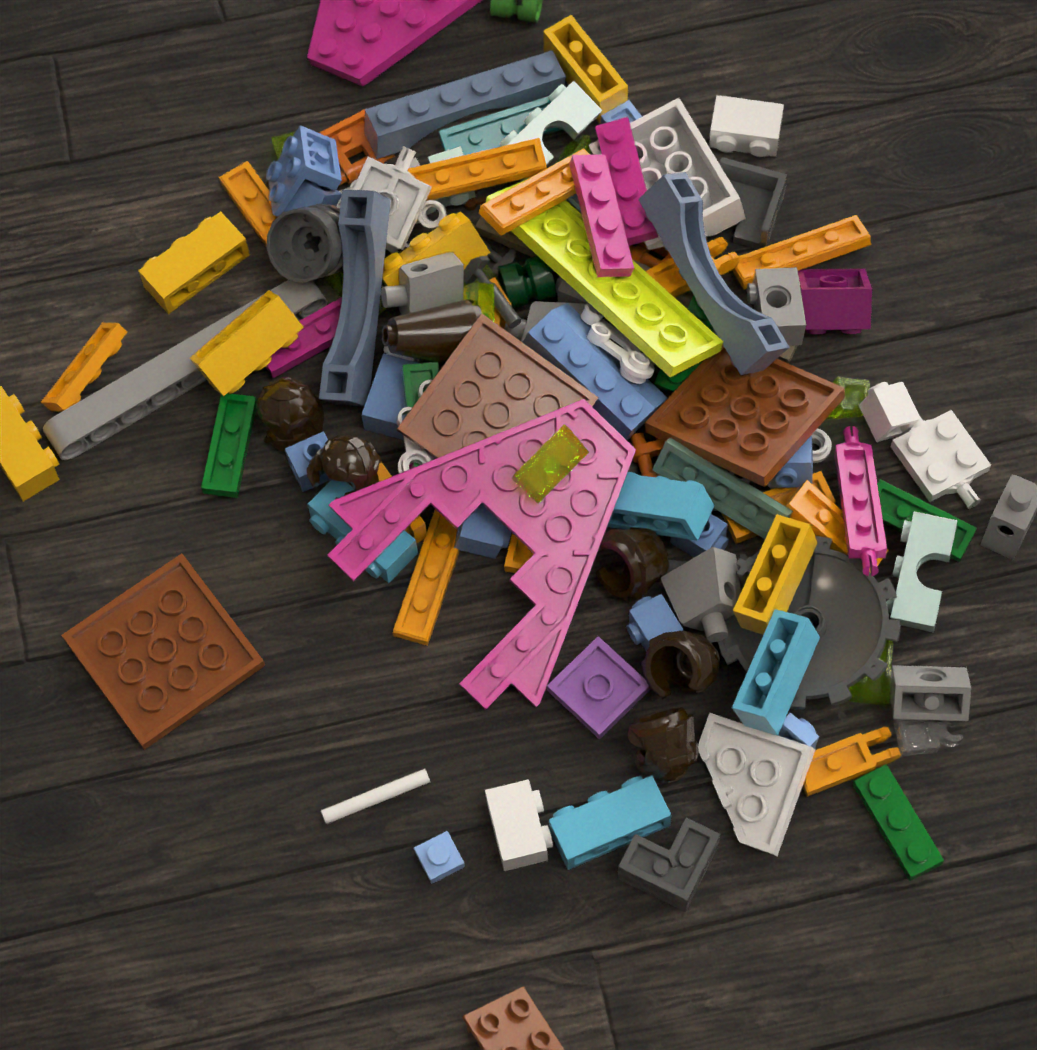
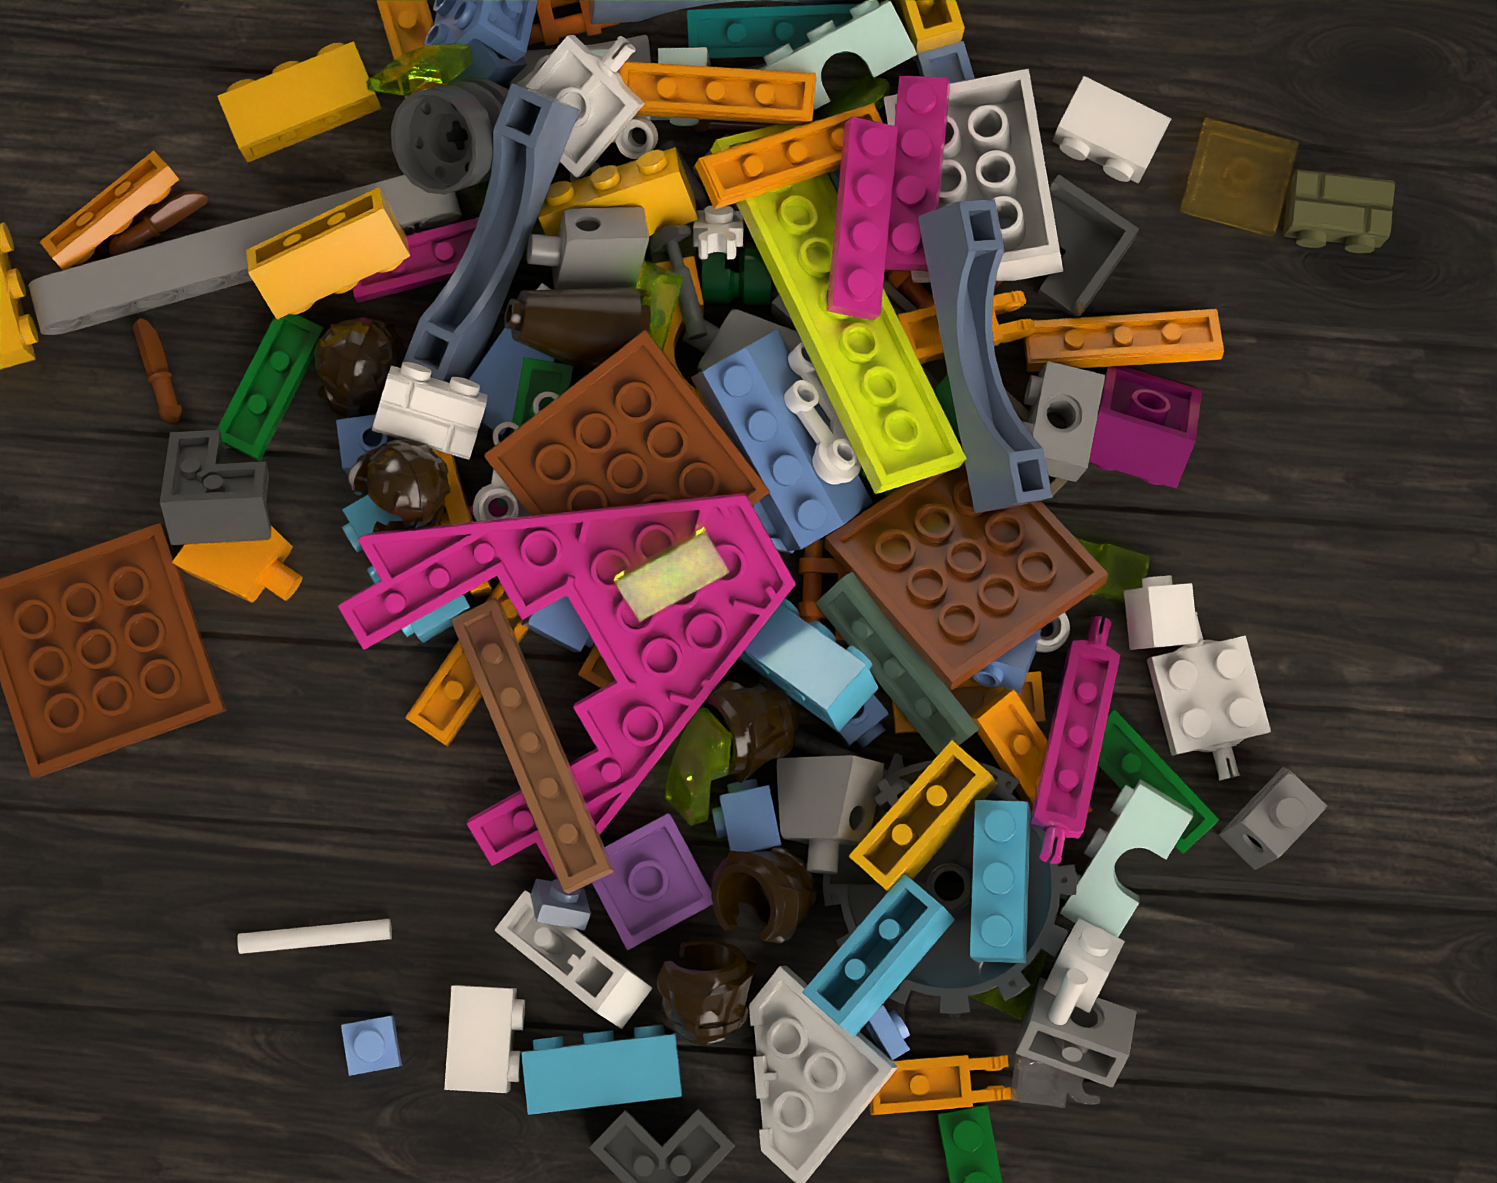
camera: 10 degrees right, 15 degrees up
none -> dark orange piece [108,191,208,256]
none -> dark orange piece [132,318,182,424]
none -> dark grey panel [160,430,272,545]
none -> light orange torso [172,526,303,603]
none -> clear neon green slope [366,44,473,96]
none -> white brick [372,362,488,460]
none -> medium nougat plate [451,598,615,894]
none -> white slope [494,890,652,1029]
none -> sand blue plate [530,879,591,931]
none -> clear neon green slope [665,707,731,826]
none -> white plate [693,205,744,259]
none -> medium azure brick [970,800,1031,963]
none -> white brick [1043,918,1125,1025]
none -> clear yellow plate [1179,117,1299,237]
none -> olive brick [1283,169,1395,253]

